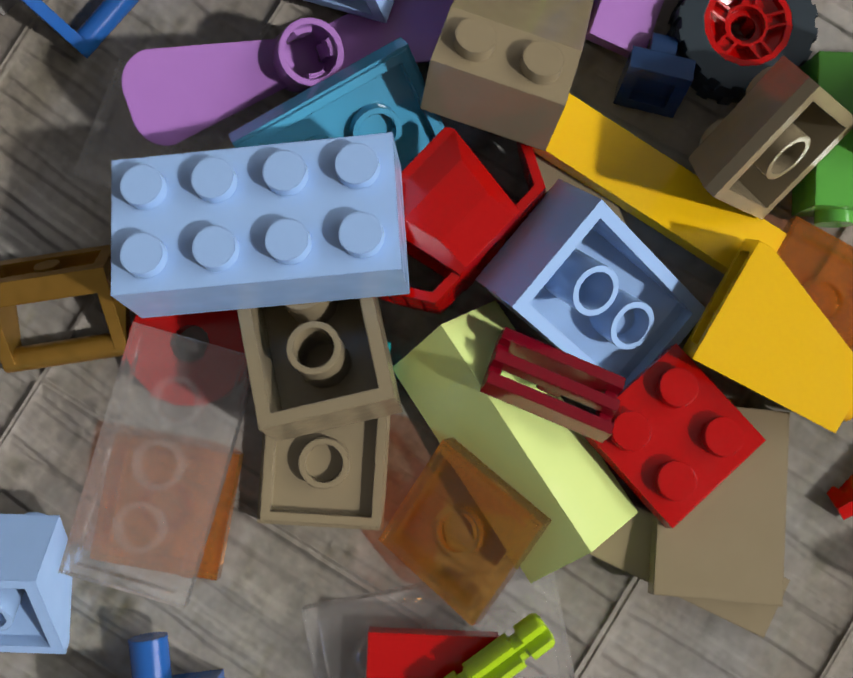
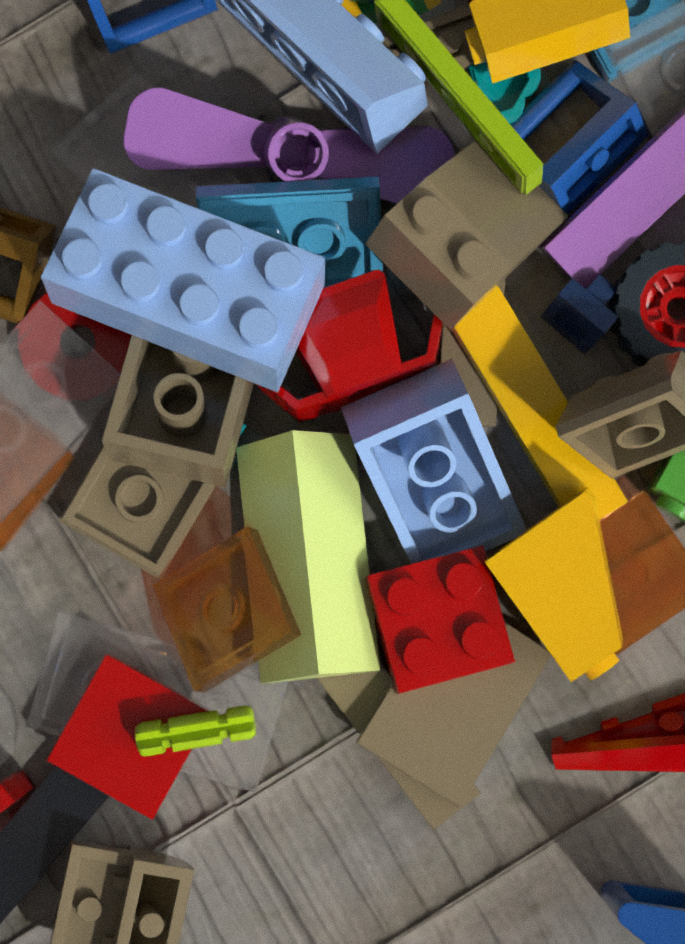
camera: 30 degrees right, 0 degrees up
dark red tile [480,327,626,443] -> none

